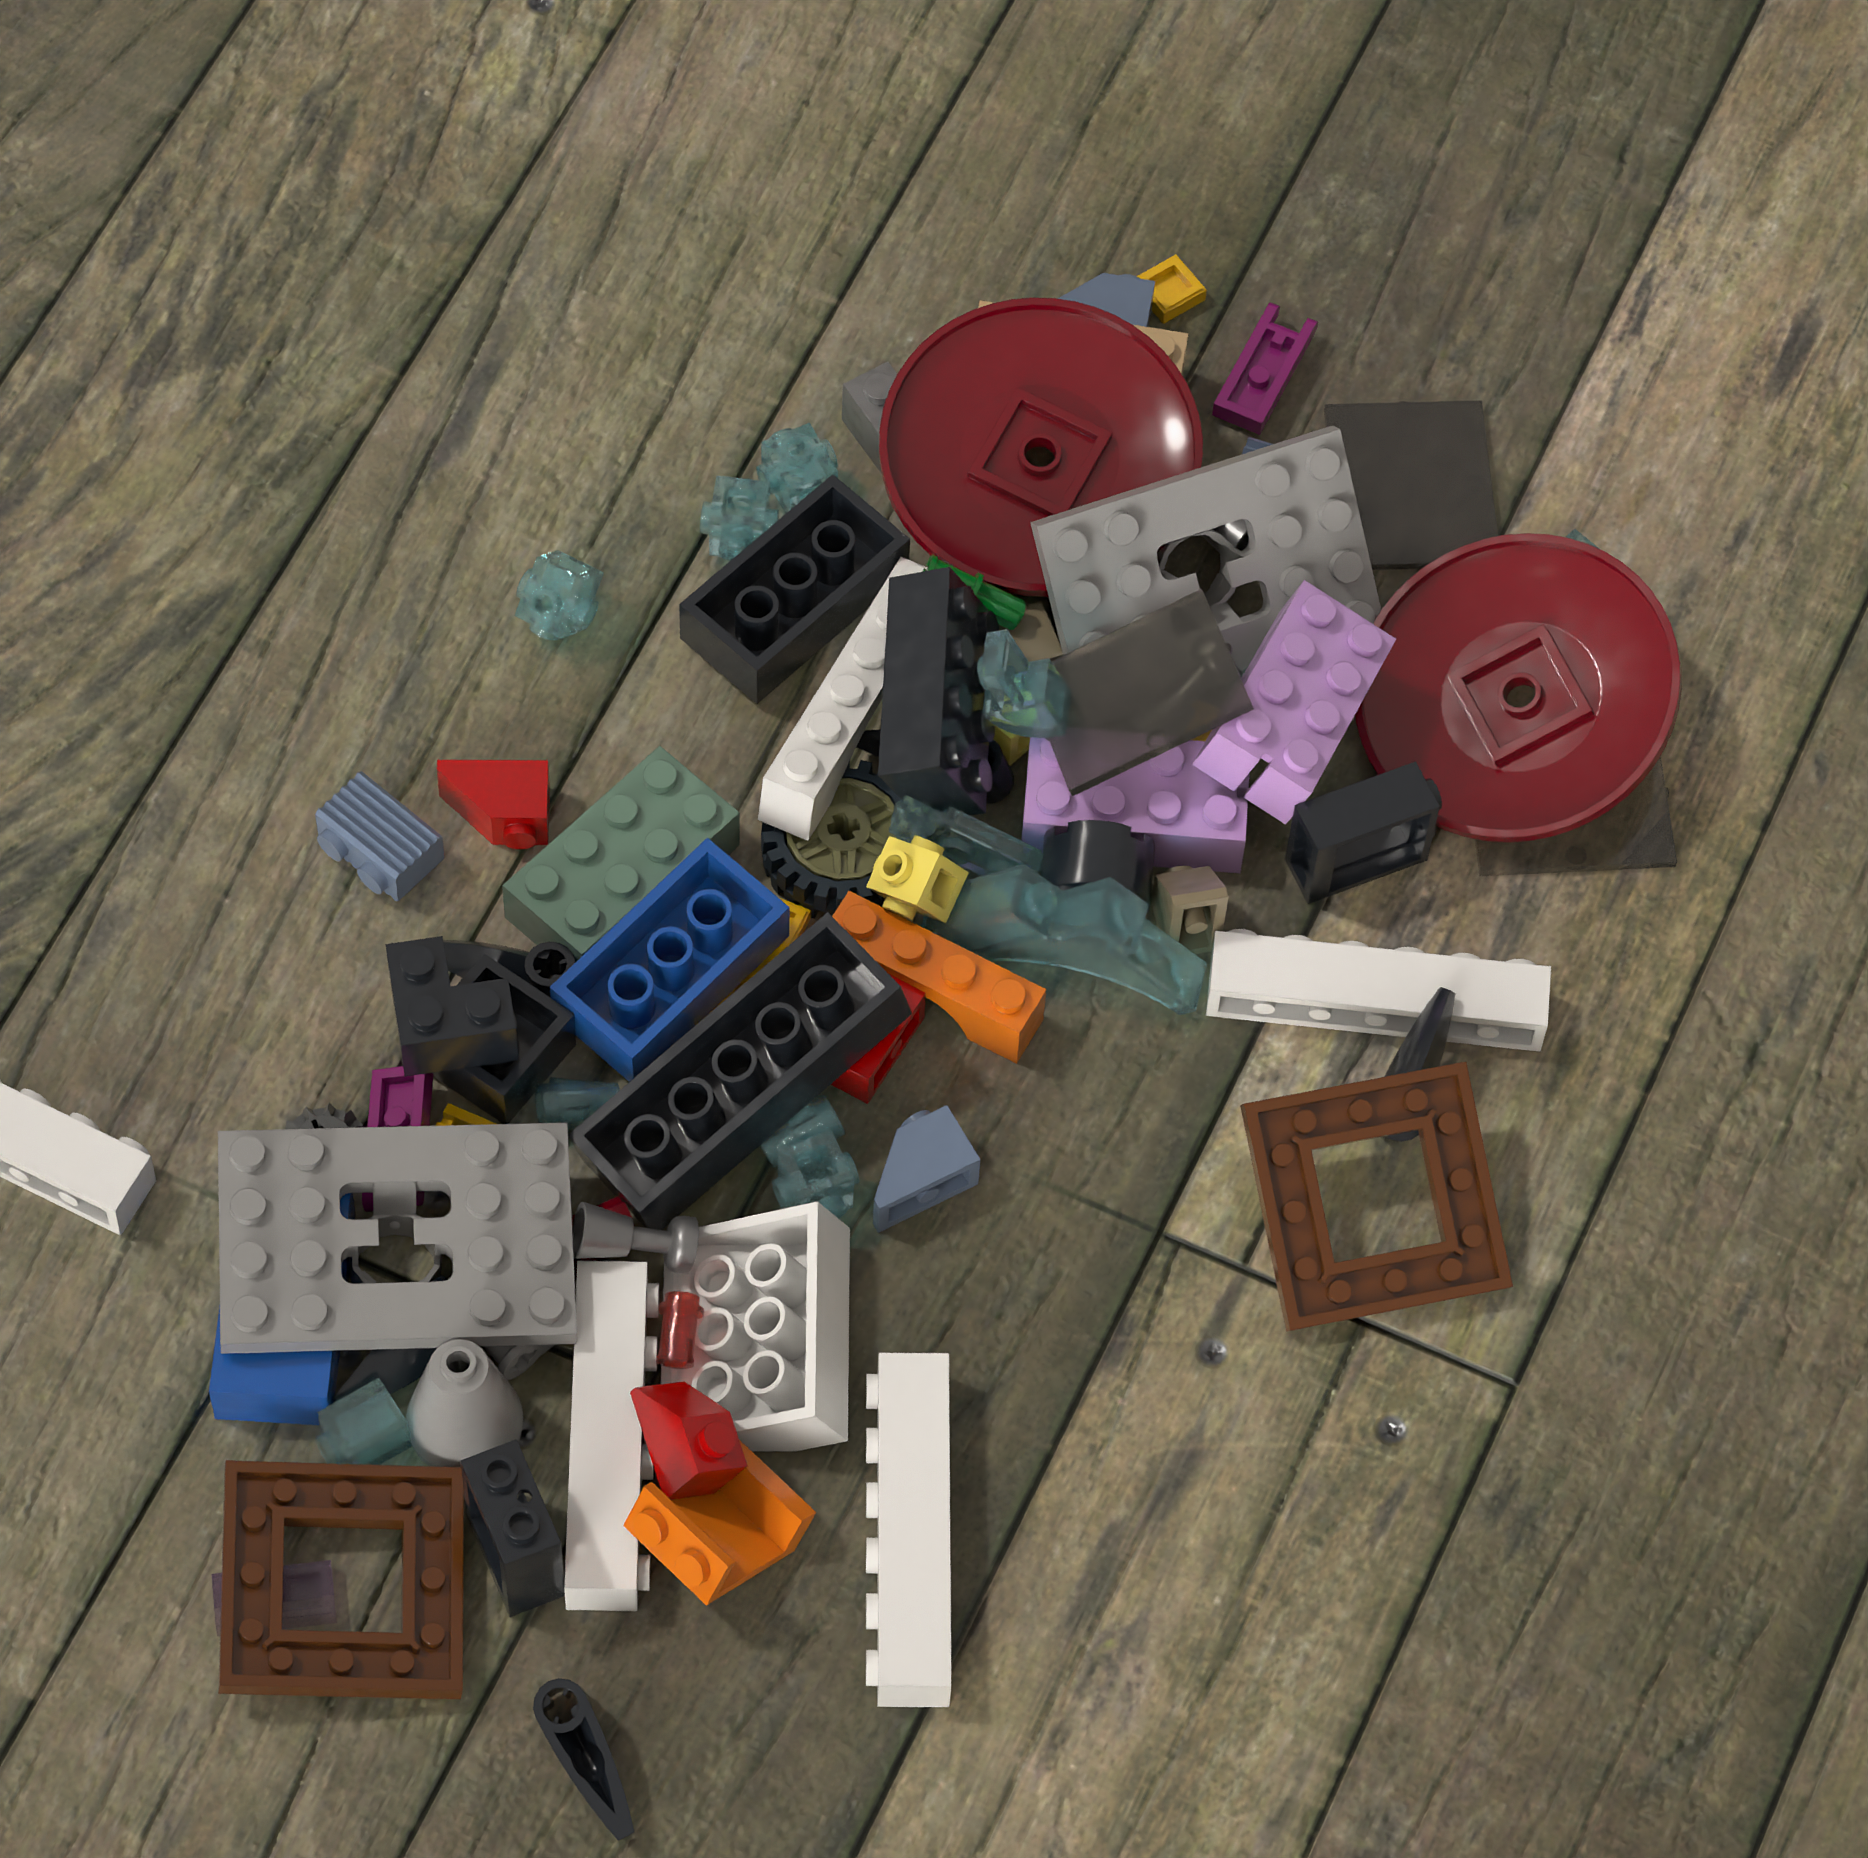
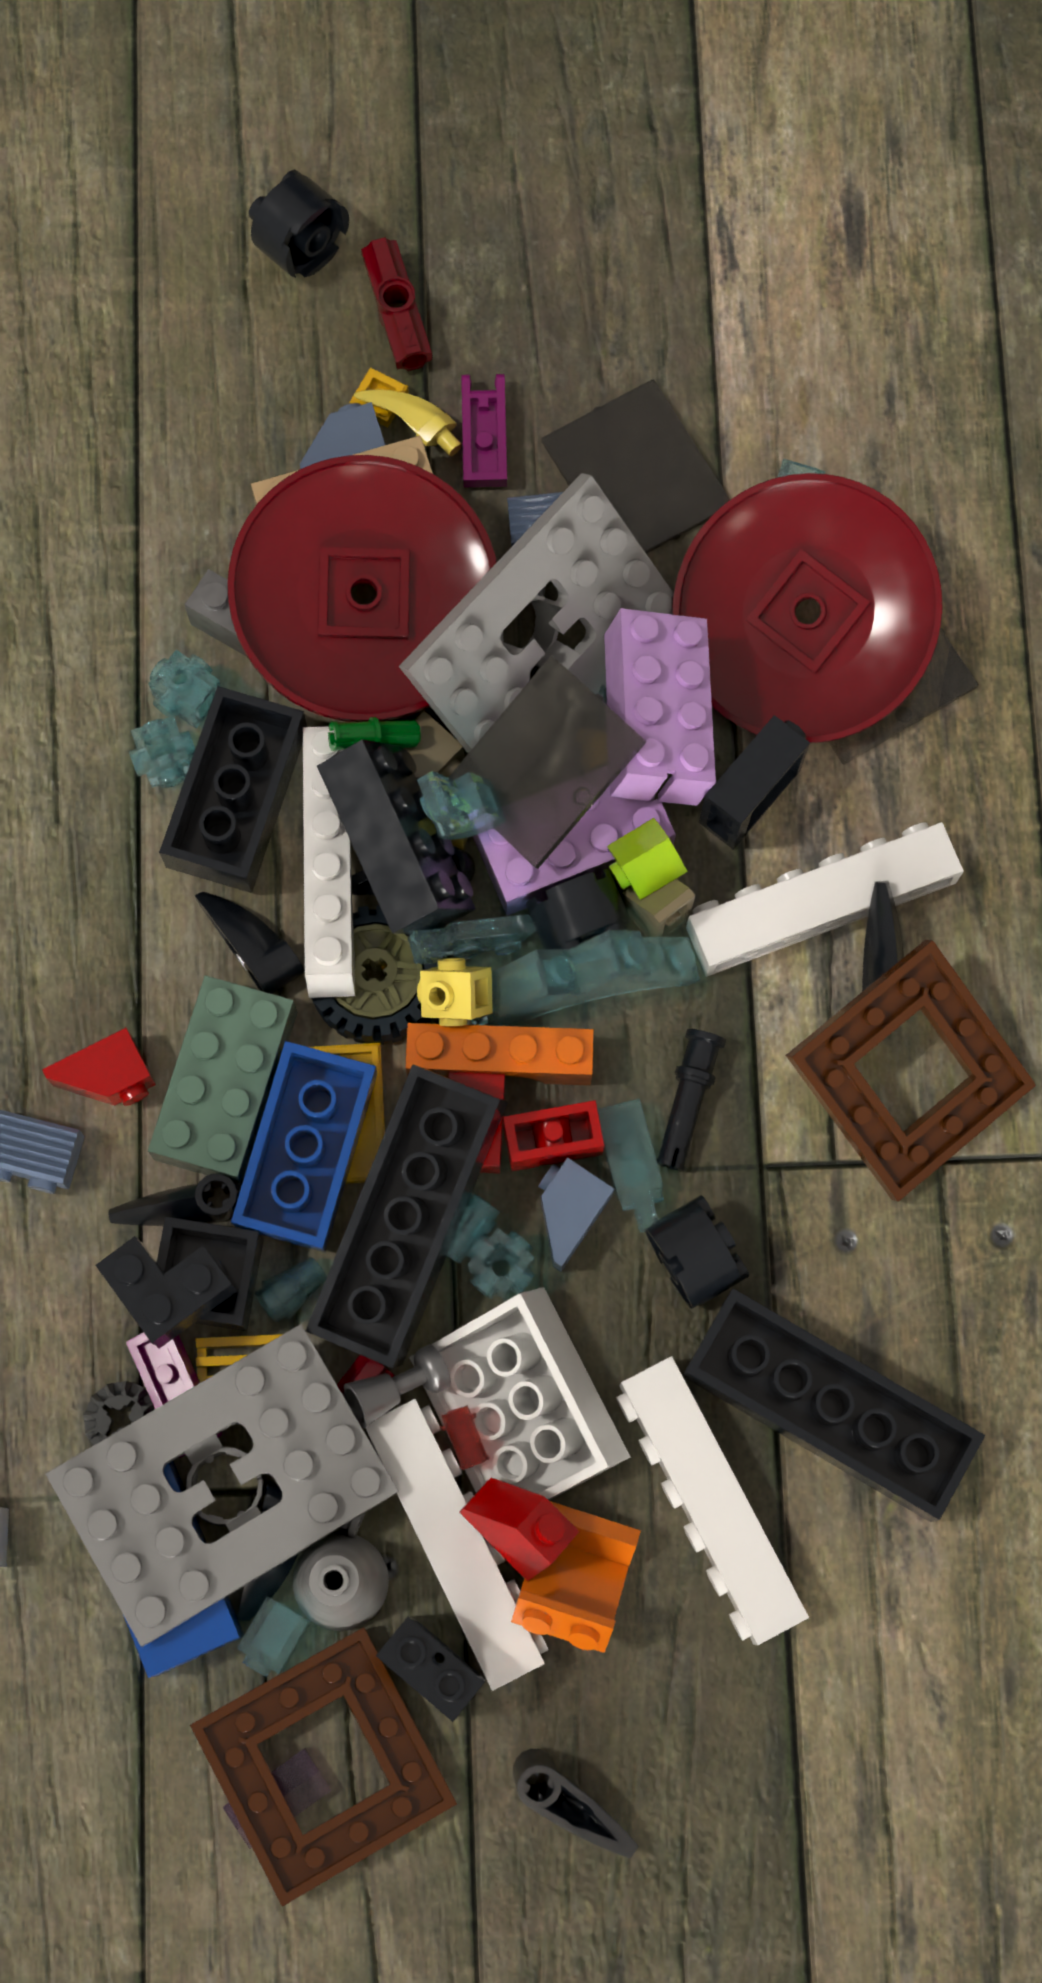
camera: 25 degrees left, 15 degrees up
clear light blue brick [514,550,604,640] -> none
none -> black piece [195,892,305,994]
none -> black brick [249,170,349,278]
none -> light yellow bar [354,389,462,457]
none -> dark red piece [361,237,433,371]
none -> red brick [503,1100,604,1172]
none -> clear light blue hinge [597,1099,664,1233]
none -> lime brick [607,818,688,900]
none -> black brick [645,1195,750,1309]
none -> black pin [655,1029,726,1172]
none -> black brick [682,1288,985,1522]

